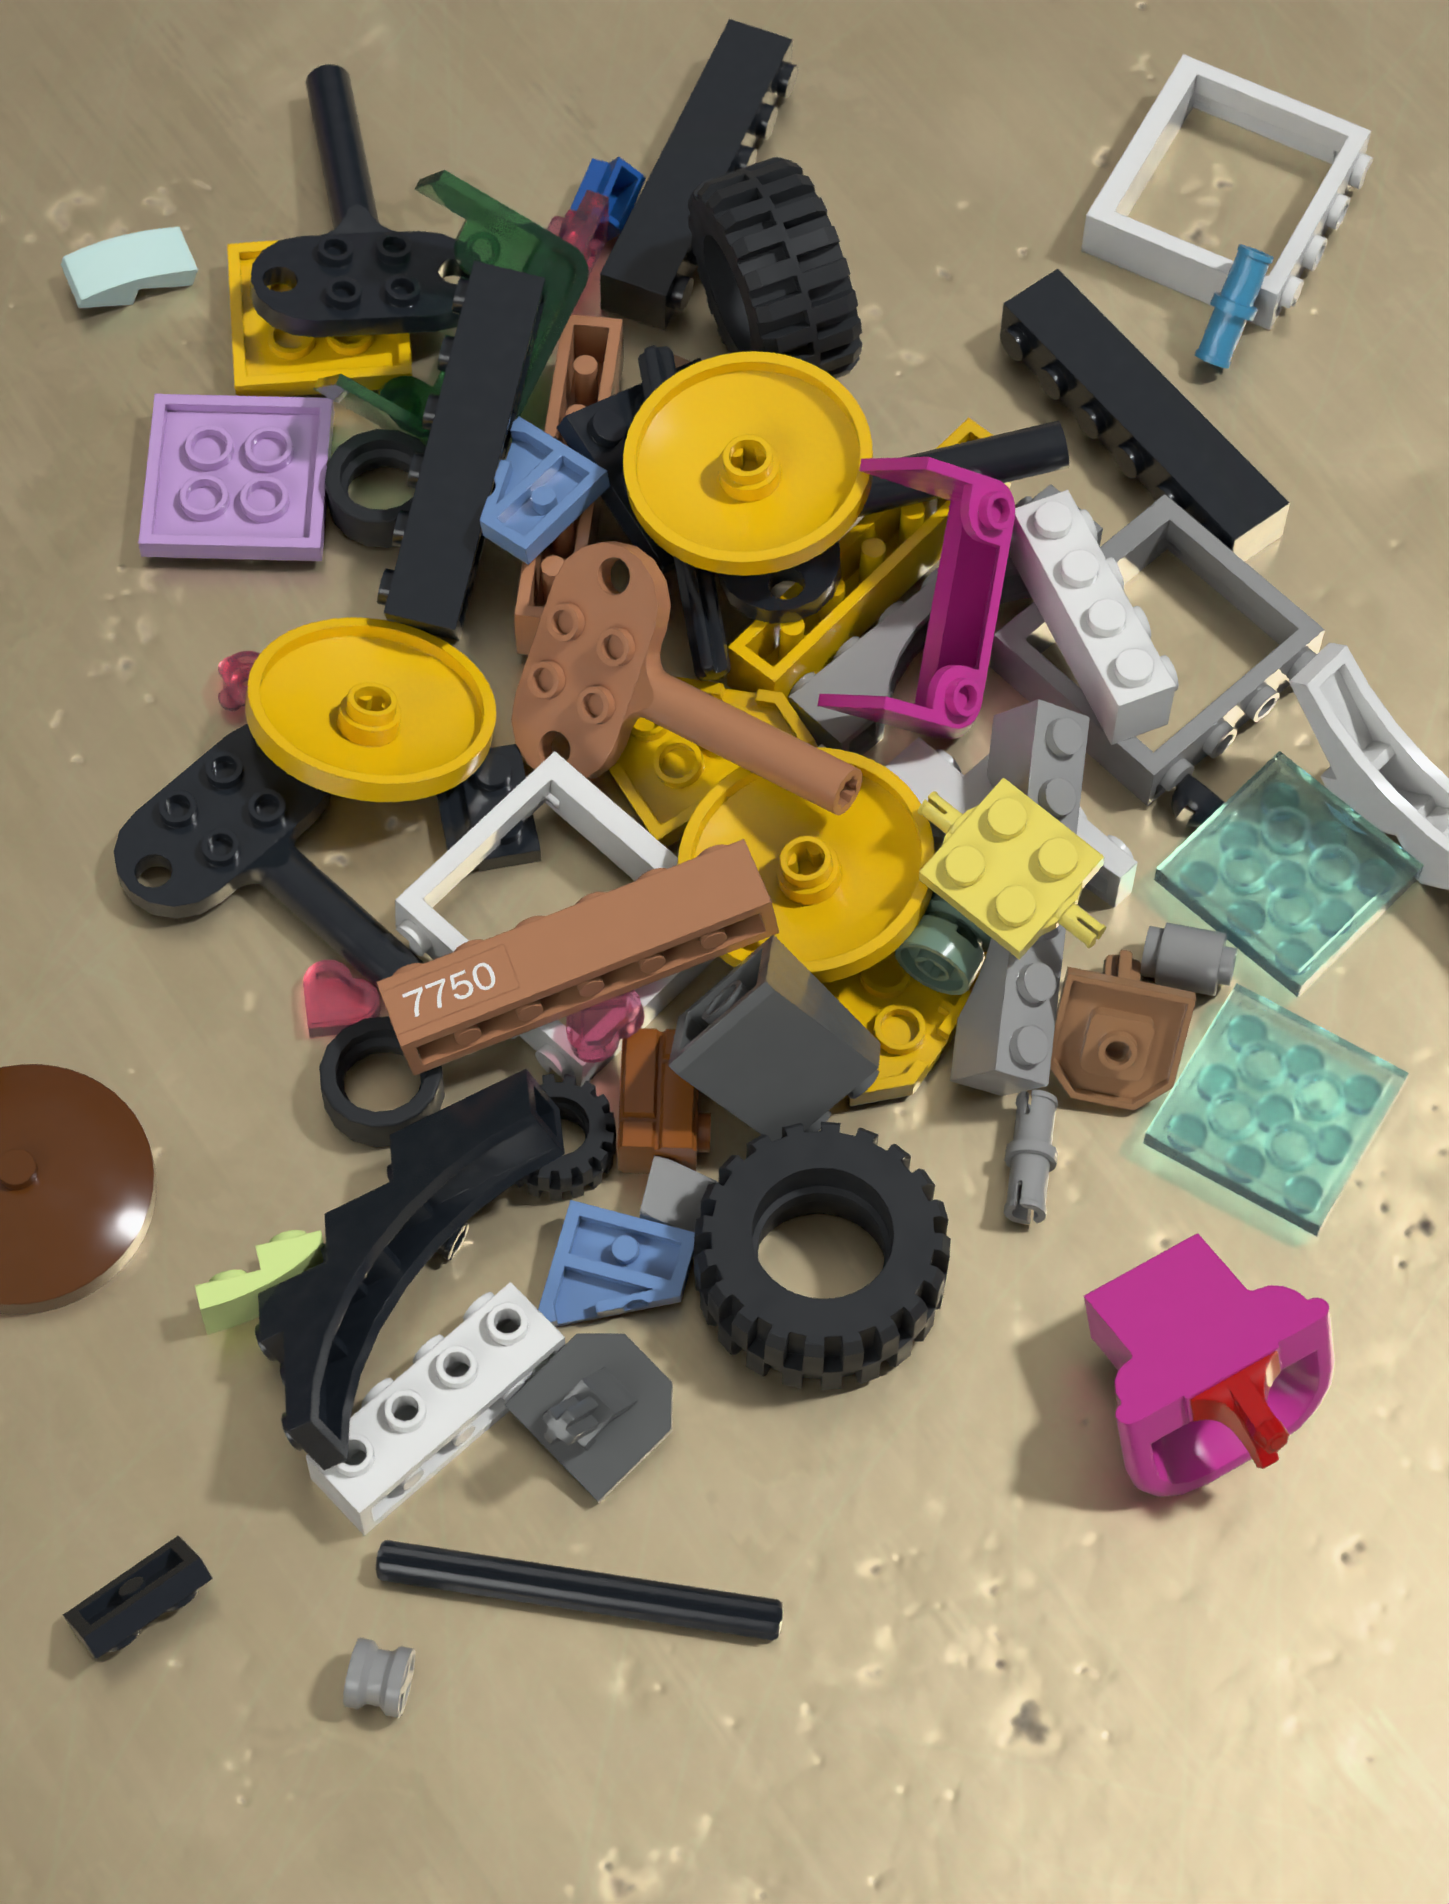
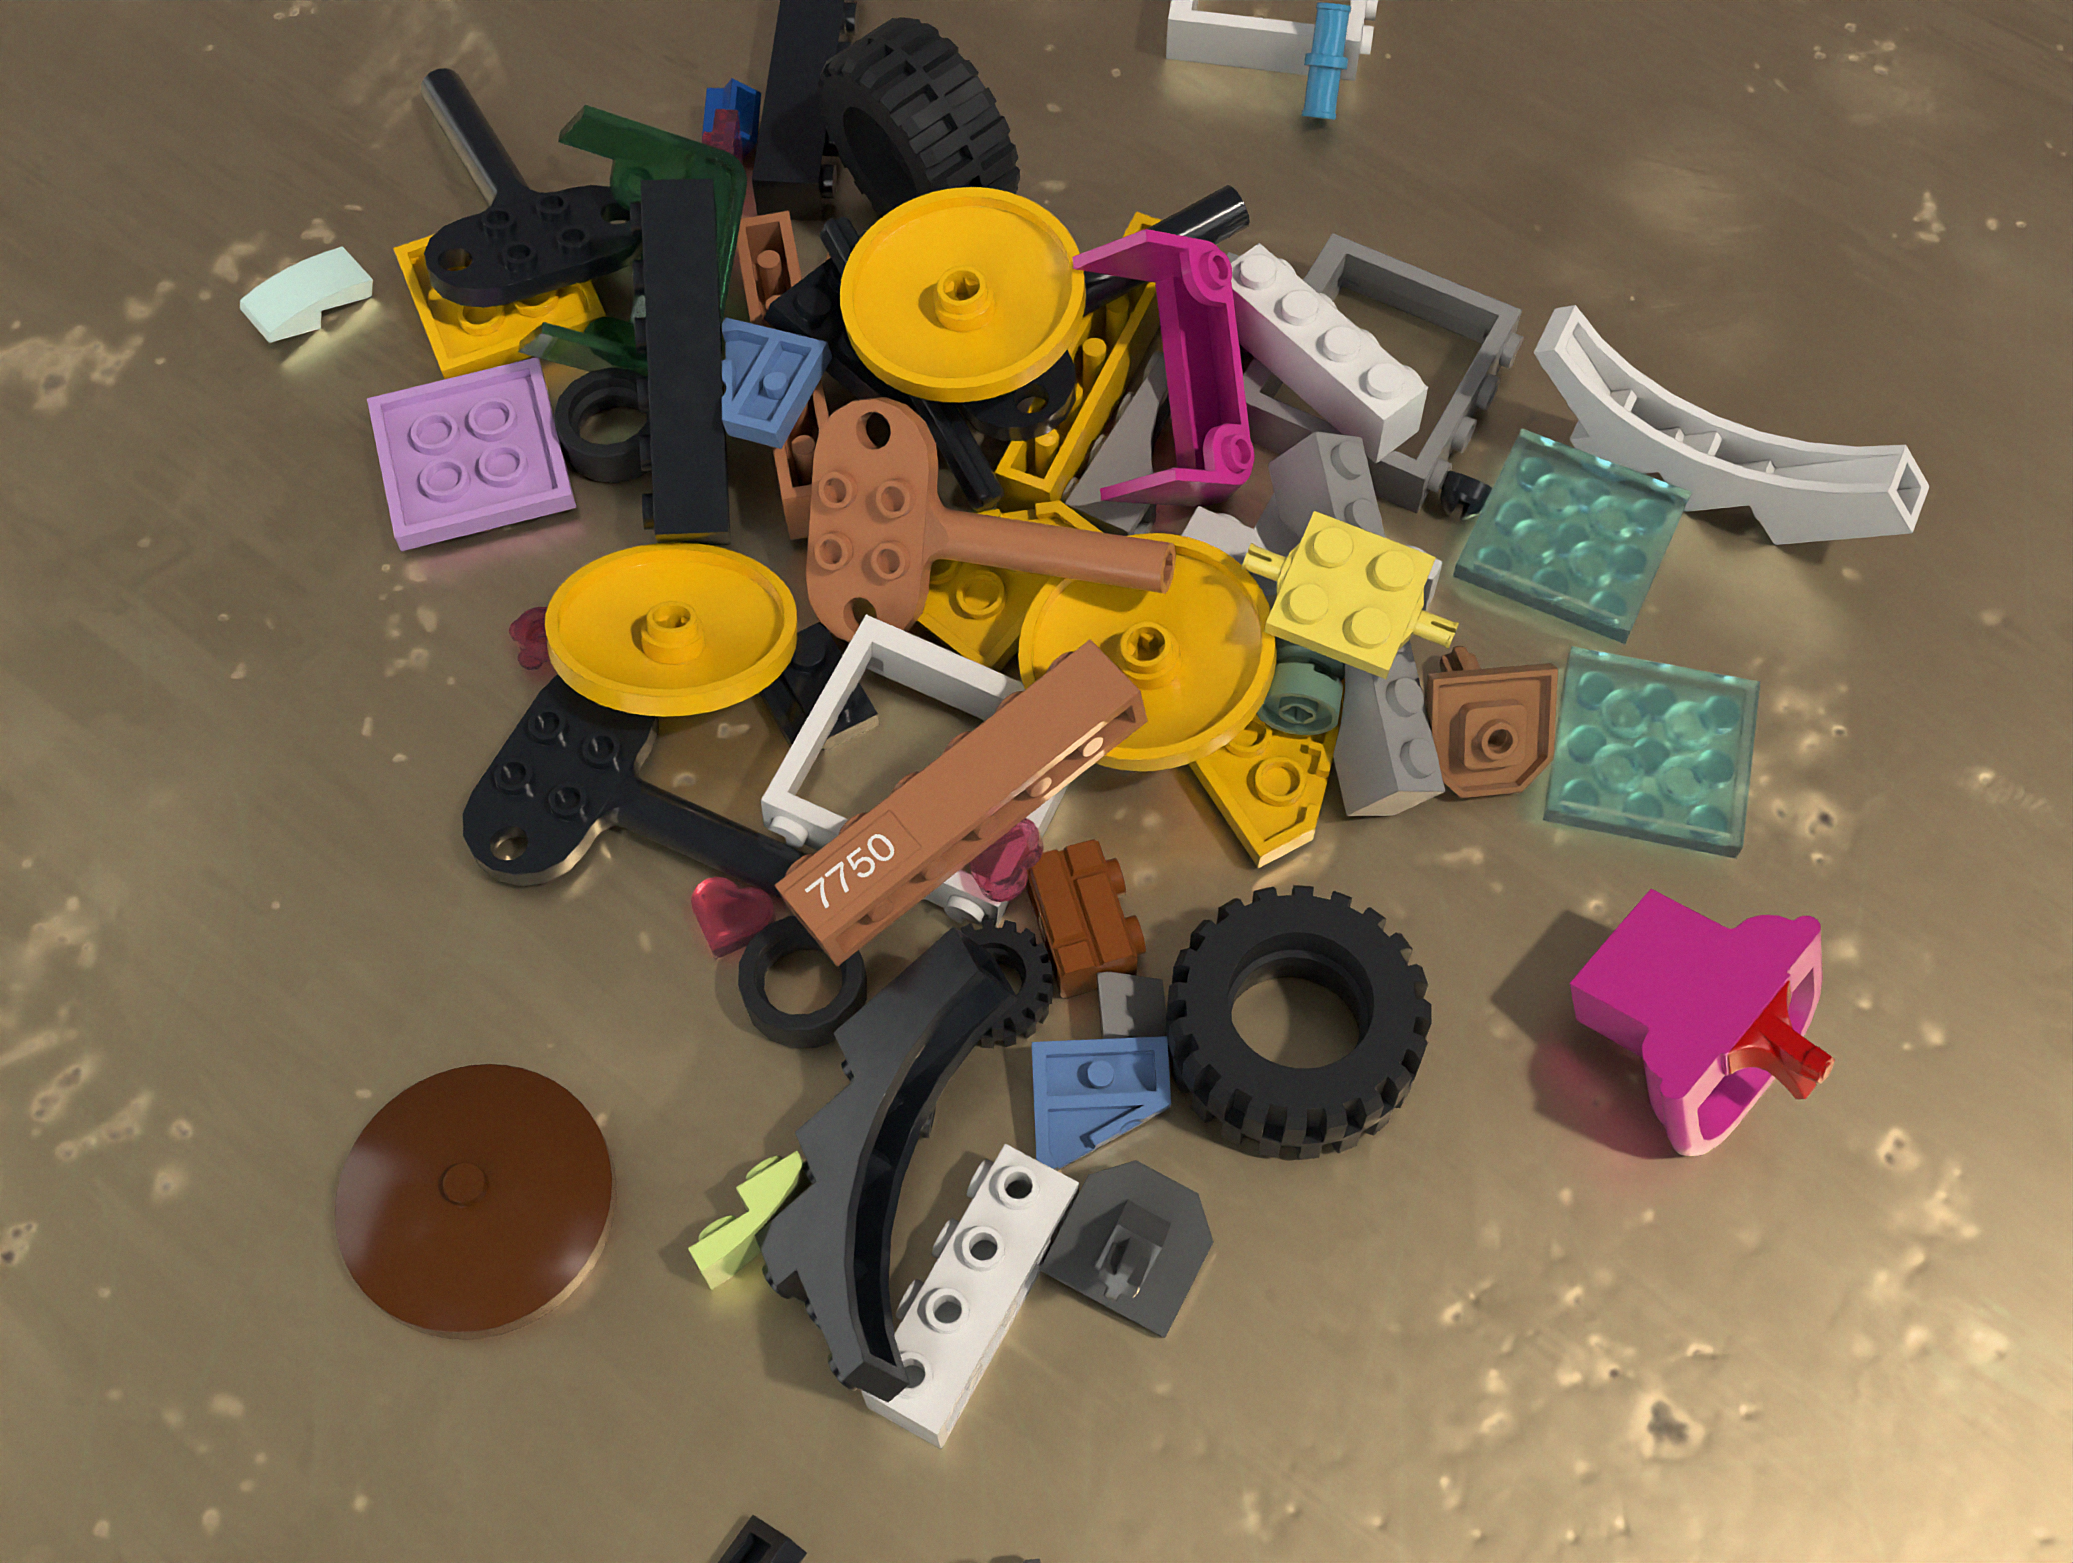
camera: 15 degrees left, 0 degrees up
black axle [375,1540,784,1640] -> none
dark grey slope [668,935,881,1142] -> none
black brick [1000,269,1290,562] -> none
light grey pin [1004,1089,1058,1224] -> none
light grey brick [1140,923,1237,996] -> none

